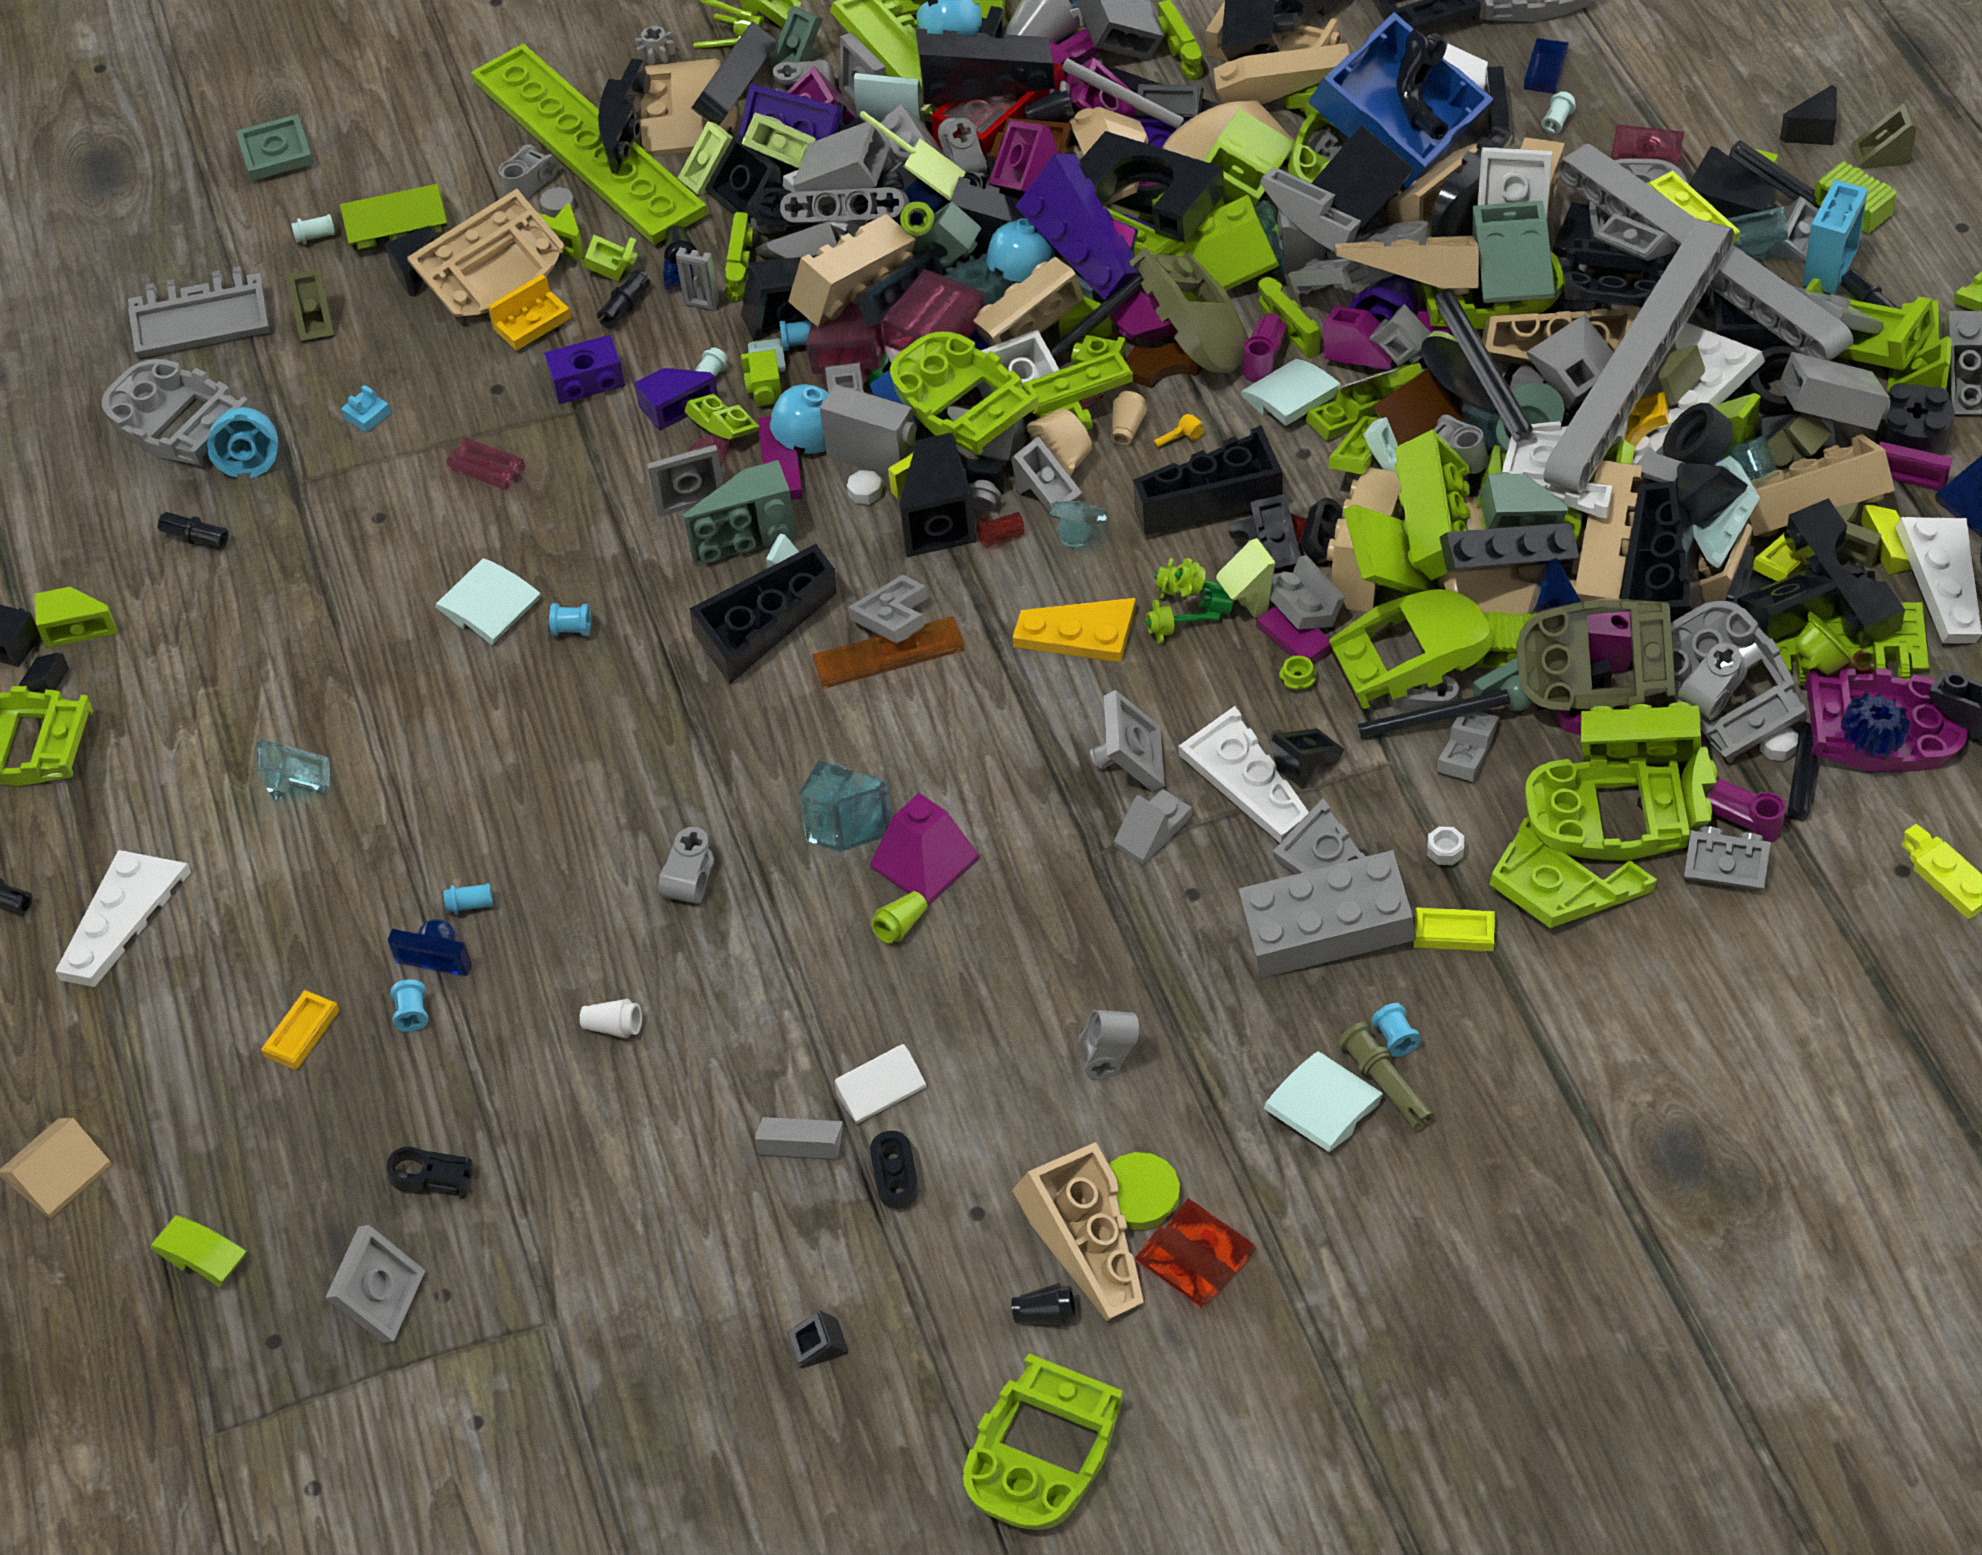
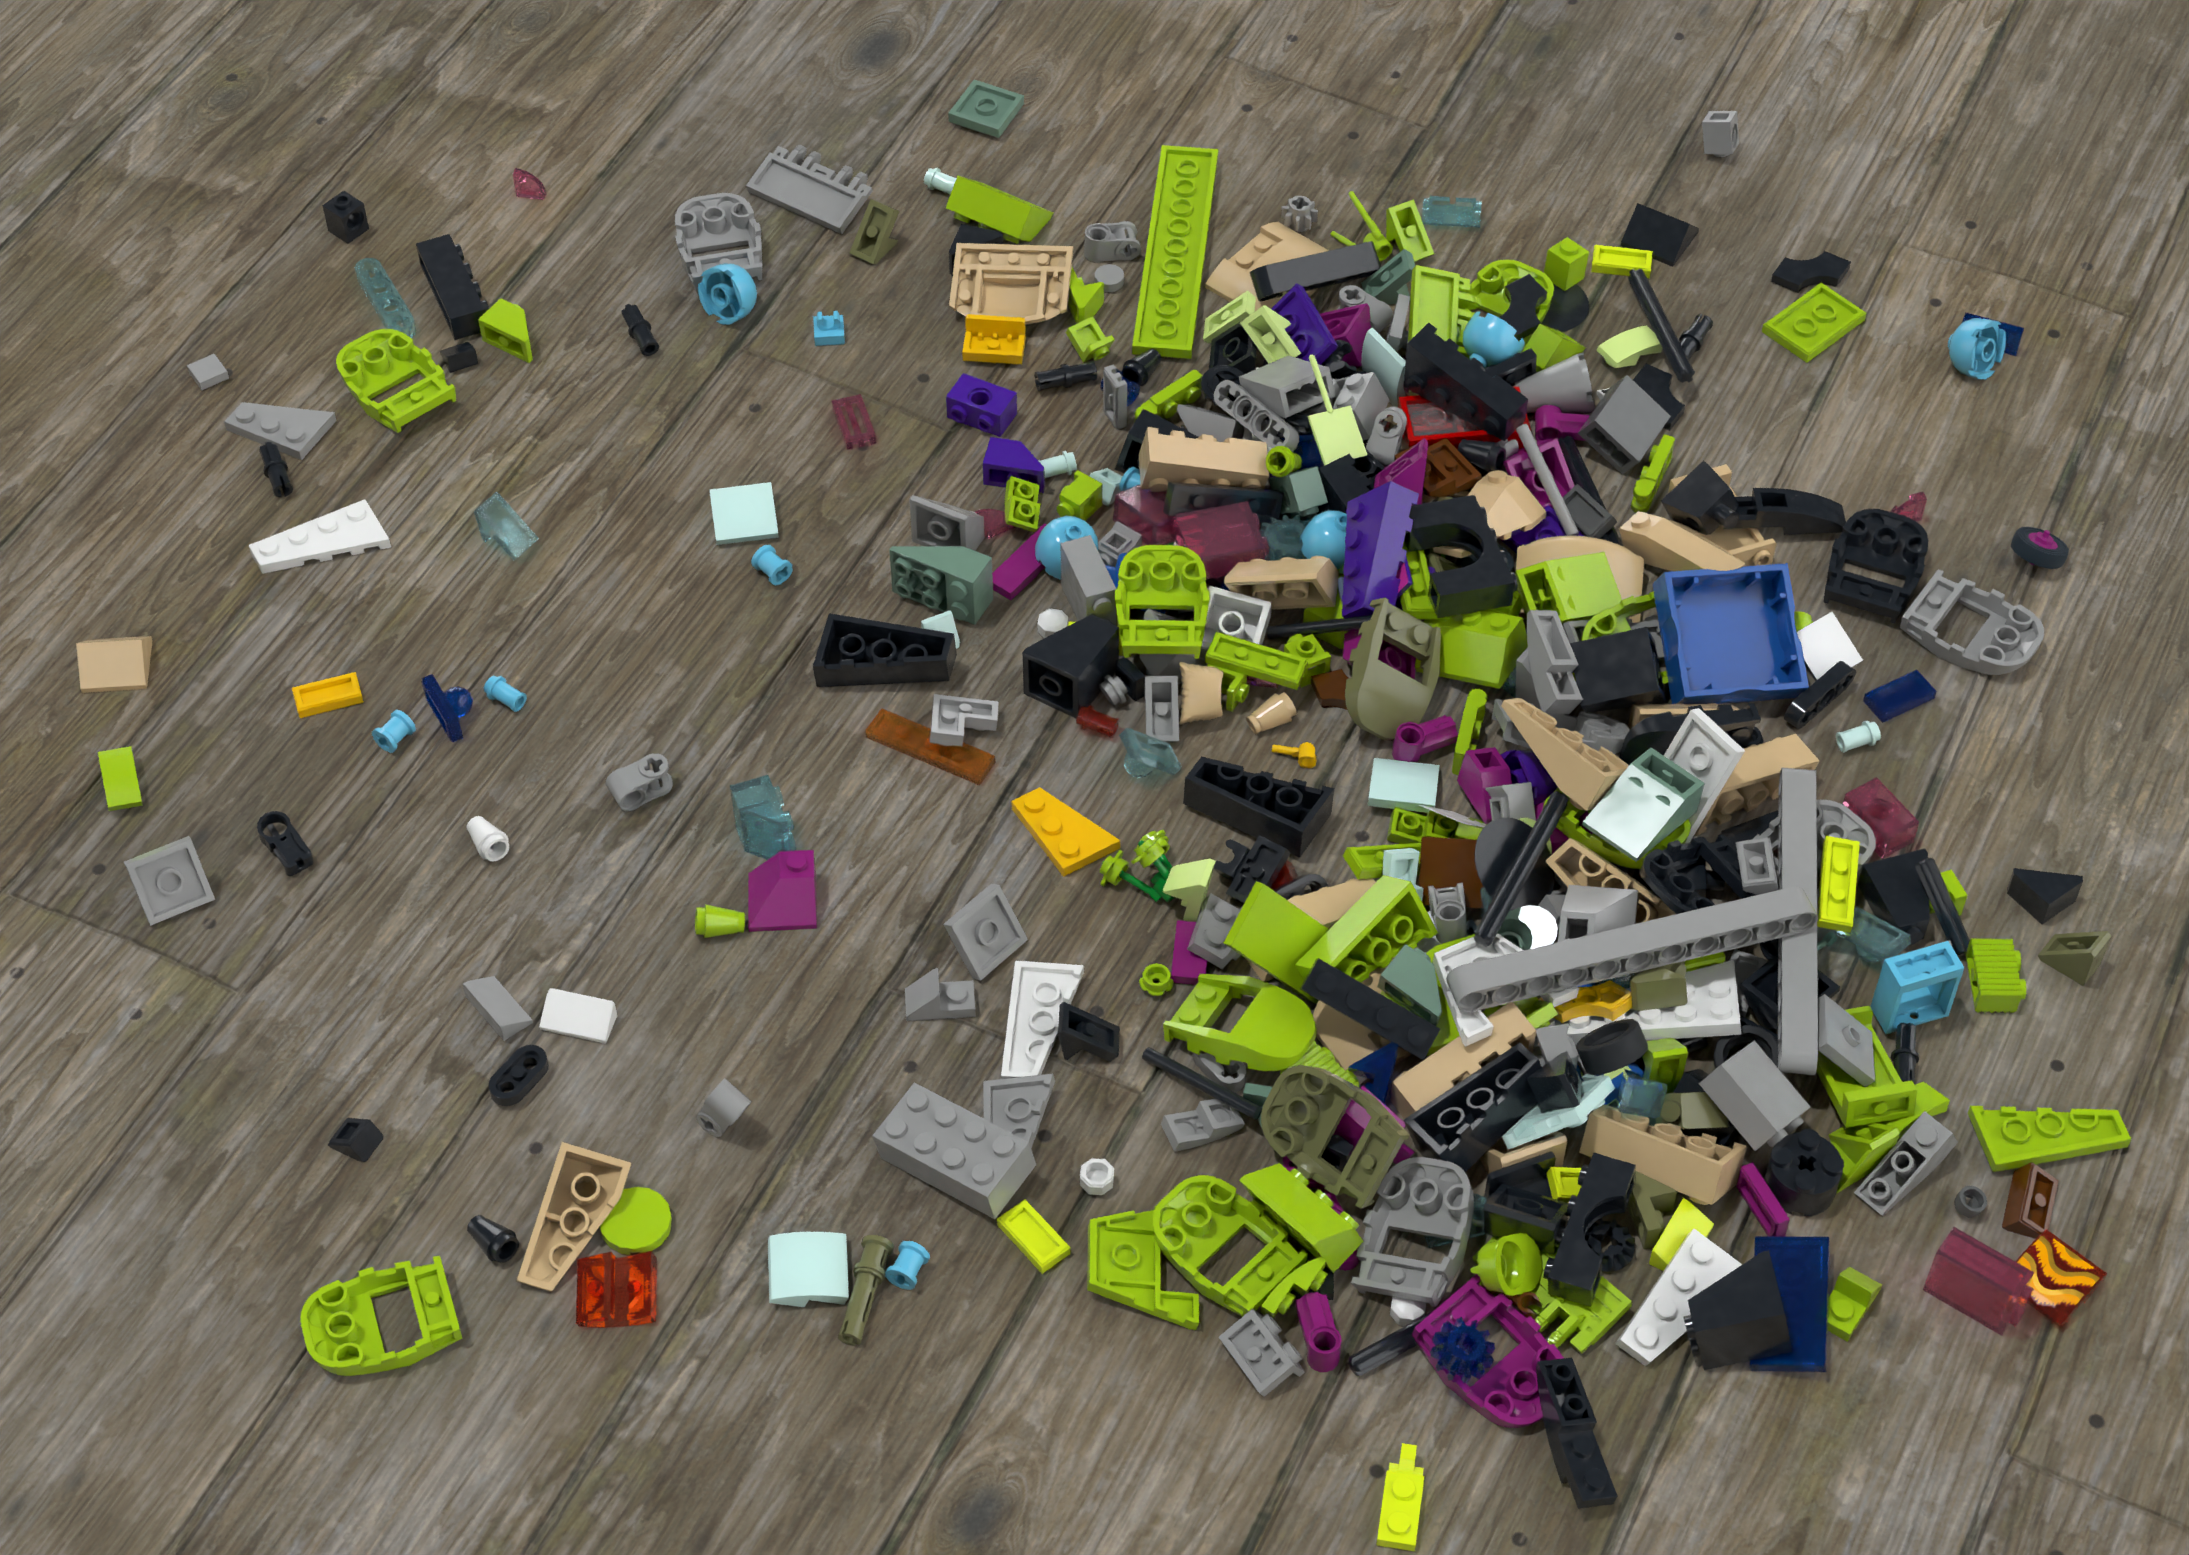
camera: 40 degrees right, 0 degrees up
black slope [598,59,651,174] -> none
black piece [1396,29,1448,140] -> none
light grey piece [1678,643,1747,720] -> none

